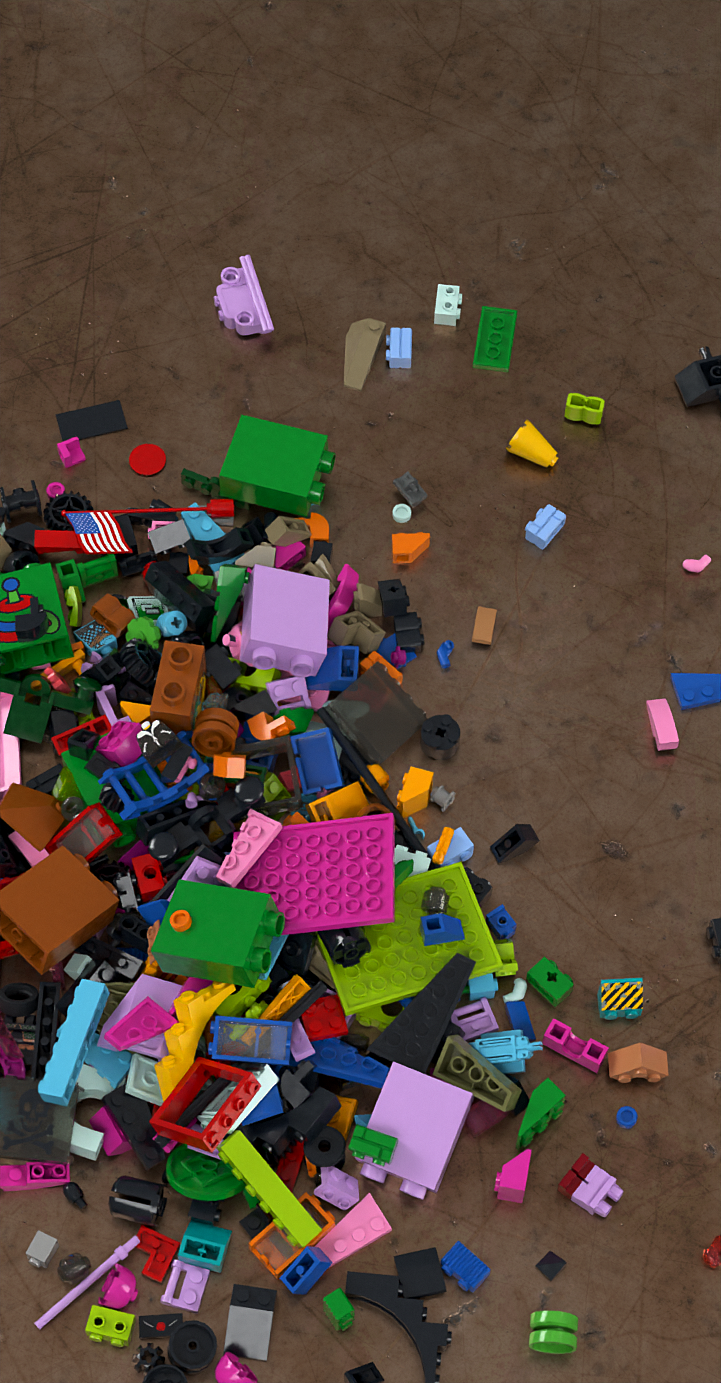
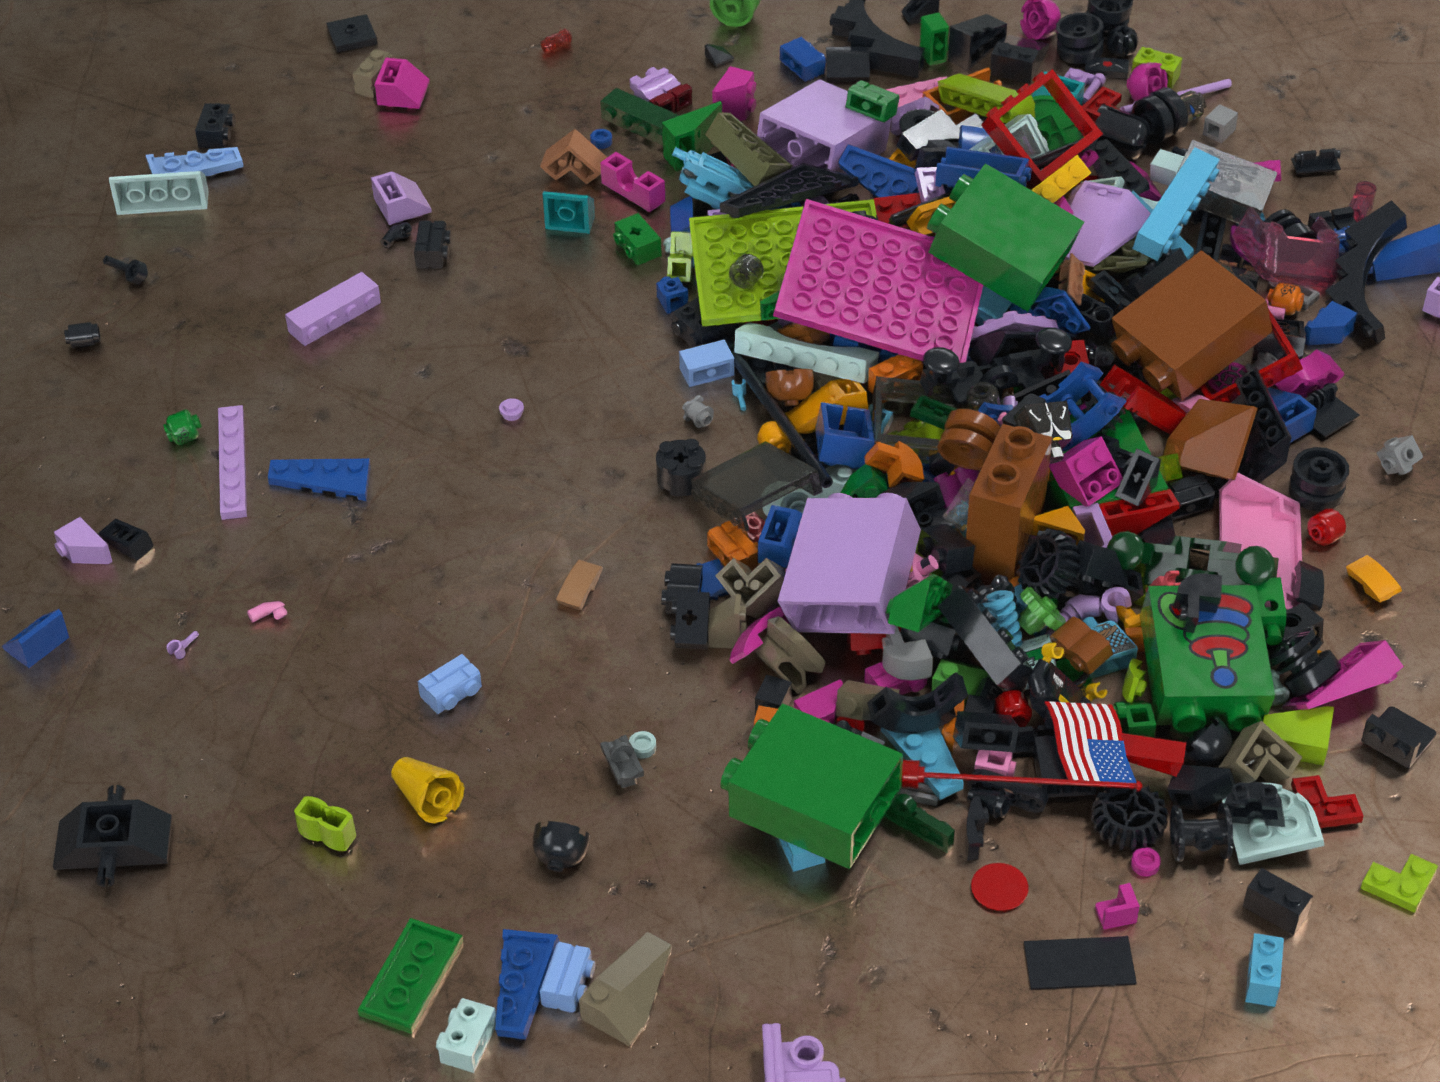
camera: 165 degrees left, 15 degrees down
clear smoke head [61,796,87,822] -> none
dark pink wing [104,996,179,1051] -> none
orange tile [170,910,192,932] -> none
orange brick [213,752,246,778] -> none
bright pink wing [216,809,283,888] -> none
dark tan slope [265,516,312,547] -> none
blue brick [280,1246,332,1295] -> none
magenta plate [391,646,406,669] -> none
orange slope [392,532,430,563] -> none
light orange slope [396,766,434,818] -> none
blue slope [420,913,465,946] -> none
light orange axle [432,827,454,865] -> none
blue arm [437,640,454,669] -> none
black slope [490,824,540,863] -> none
bright pink slope [646,698,679,751] -> none
none -> blue wing [495,929,560,1039]
none -> lavender plate [499,398,524,421]
none -> black cylinder [532,821,591,872]
none -> dark green brick [600,88,679,146]
none -> black wedge [948,14,1007,71]
none -> black slope [965,796,989,861]
none -> black torso [1028,643,1107,729]
none -> black wheel [1131,87,1188,144]

